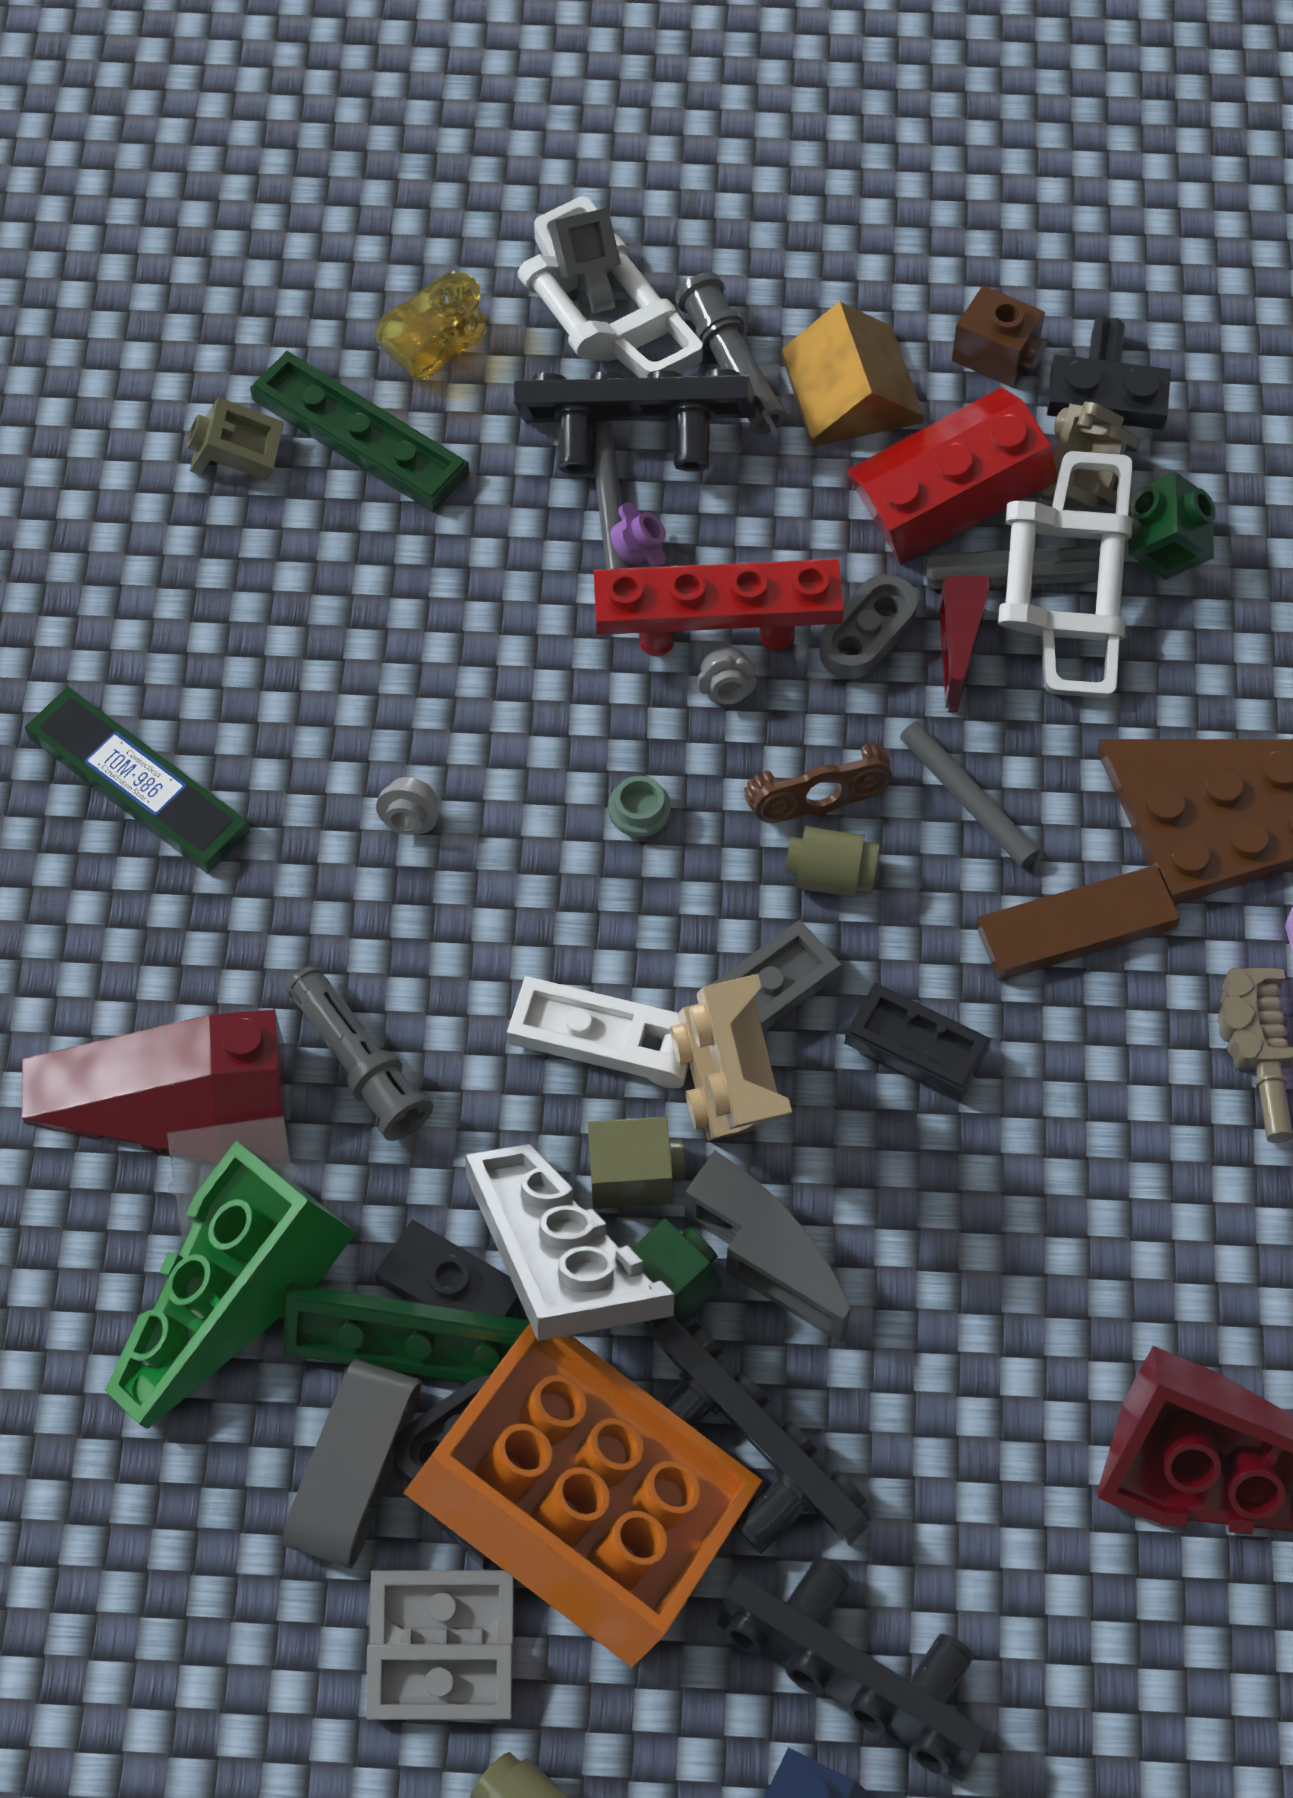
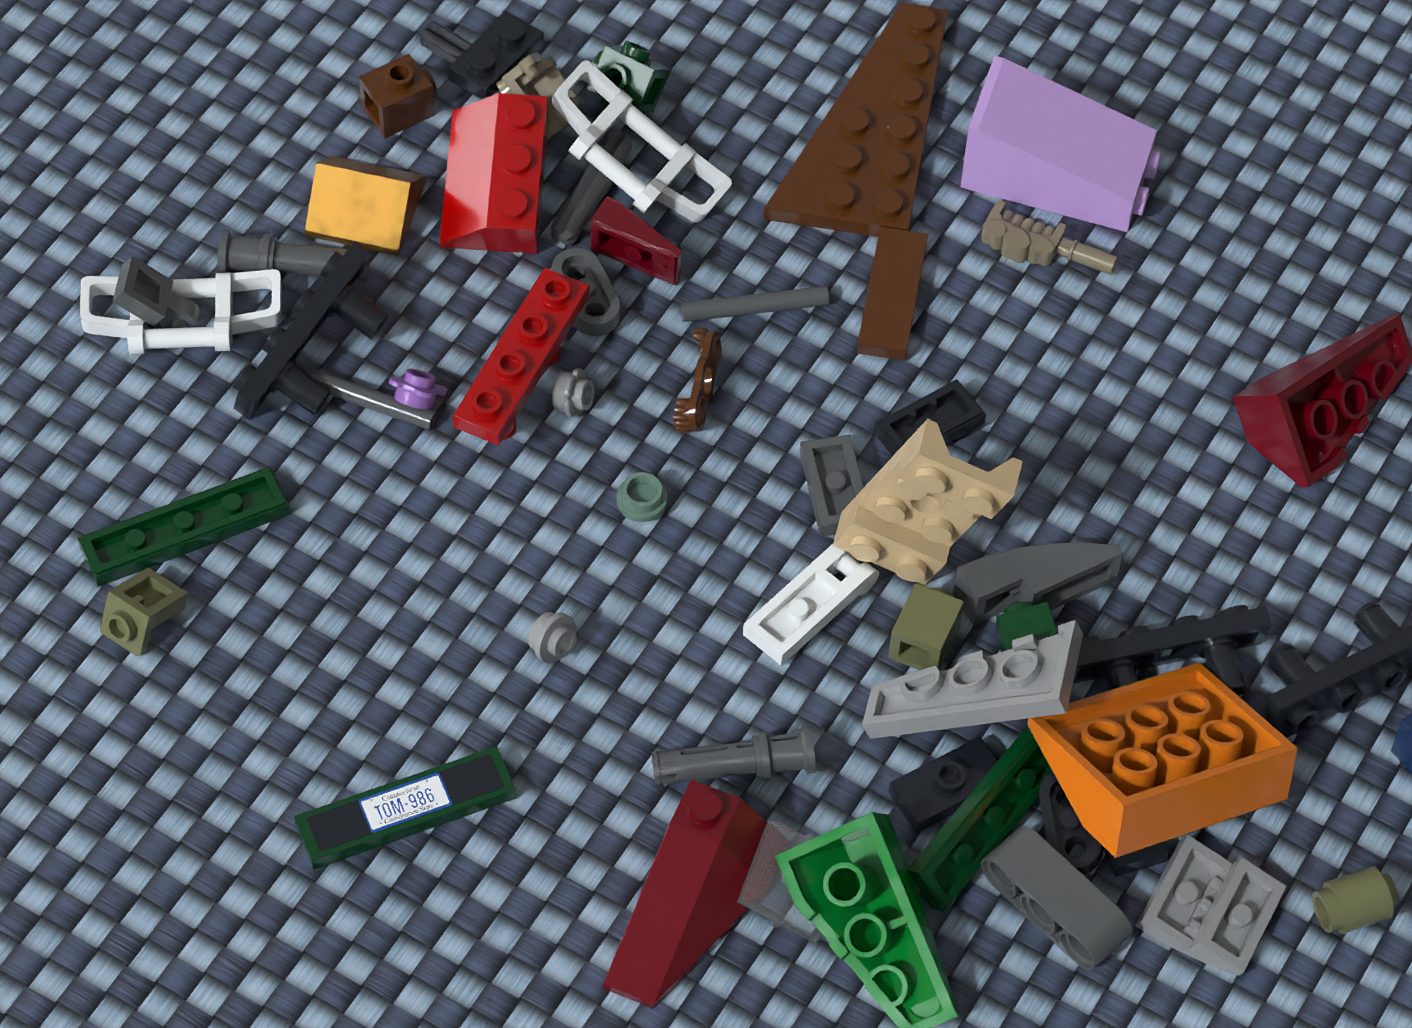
camera: 65 degrees left, 5 degrees down
clear yellow piece [375,272,486,380] -> none
olive brick [785,826,880,898] -> none

